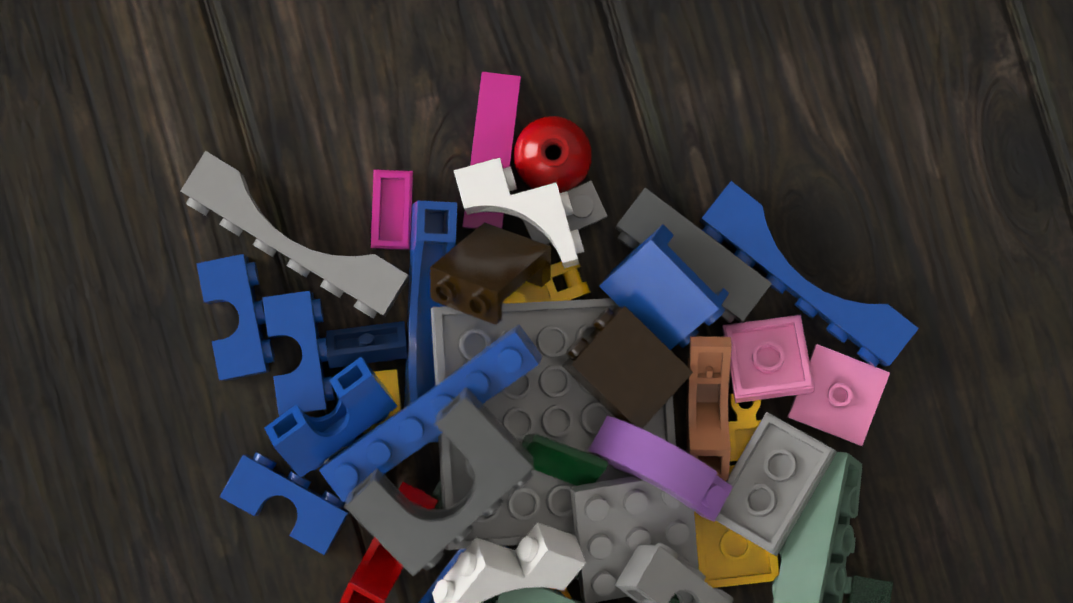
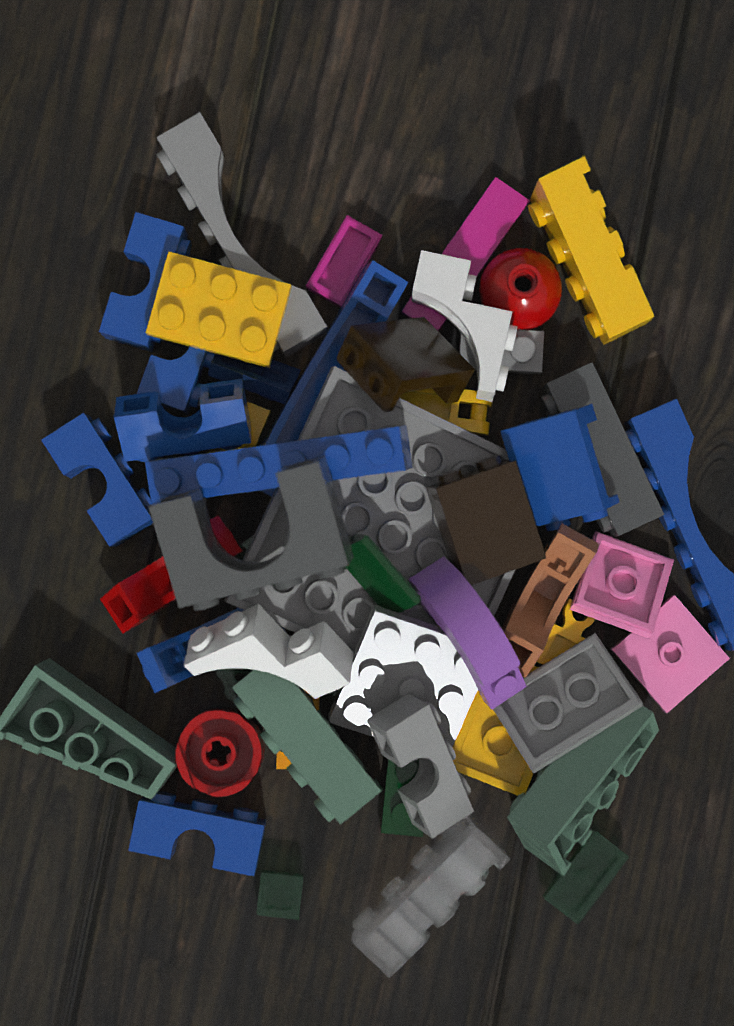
camera: 30 degrees right, 0 degrees up
none -> yellow plate [146,251,292,368]
none -> yellow wedge [528,156,654,345]

